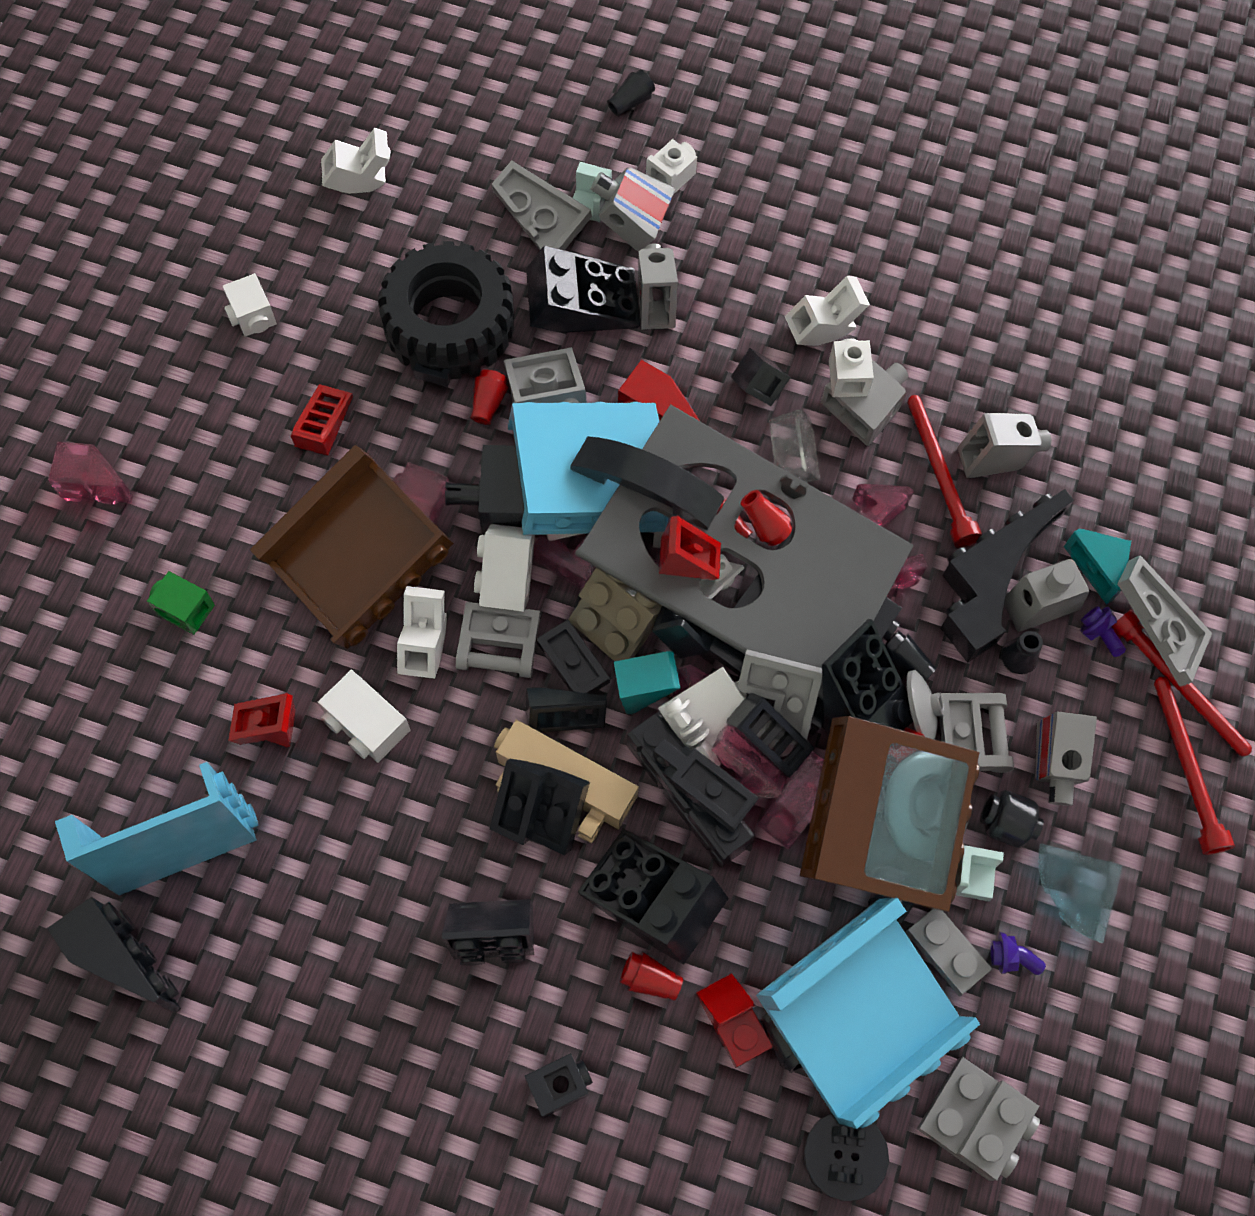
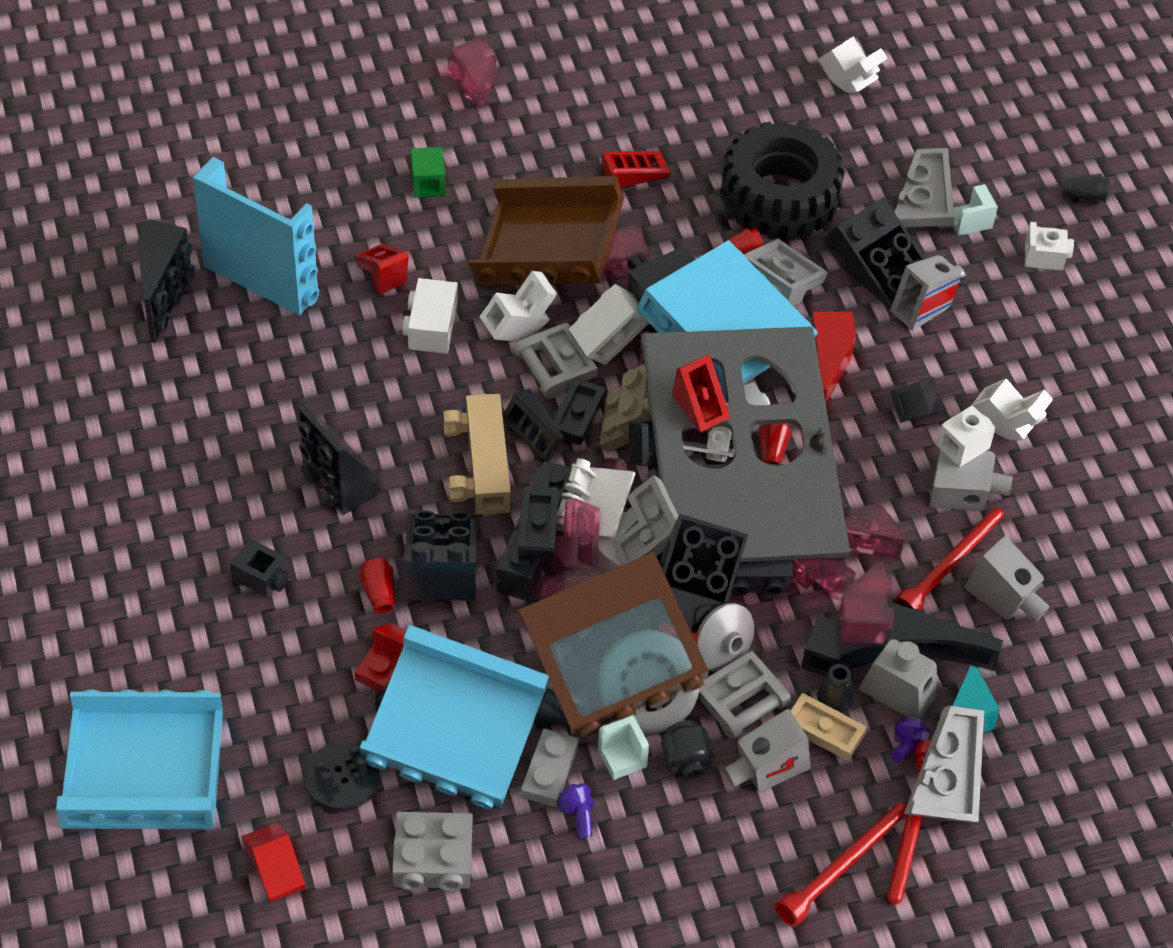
camera: 55 degrees right, 15 degrees down
white brick [223,273,277,337] -> none
black slope [490,758,590,856] -> none
black slope [570,436,724,530] -> none
light grey torso [590,168,675,251] -> none
teal slope [614,651,680,715] -> none
black slope [726,693,815,778] -> none
red cone [741,490,792,546] -> none
clear slope [769,409,820,482] -> none
black cone [884,630,936,681] -> none
clear light blue brick [1039,843,1123,943] -> none
none -> tan plate [791,693,867,761]
none -> clear pink slope [839,563,894,643]

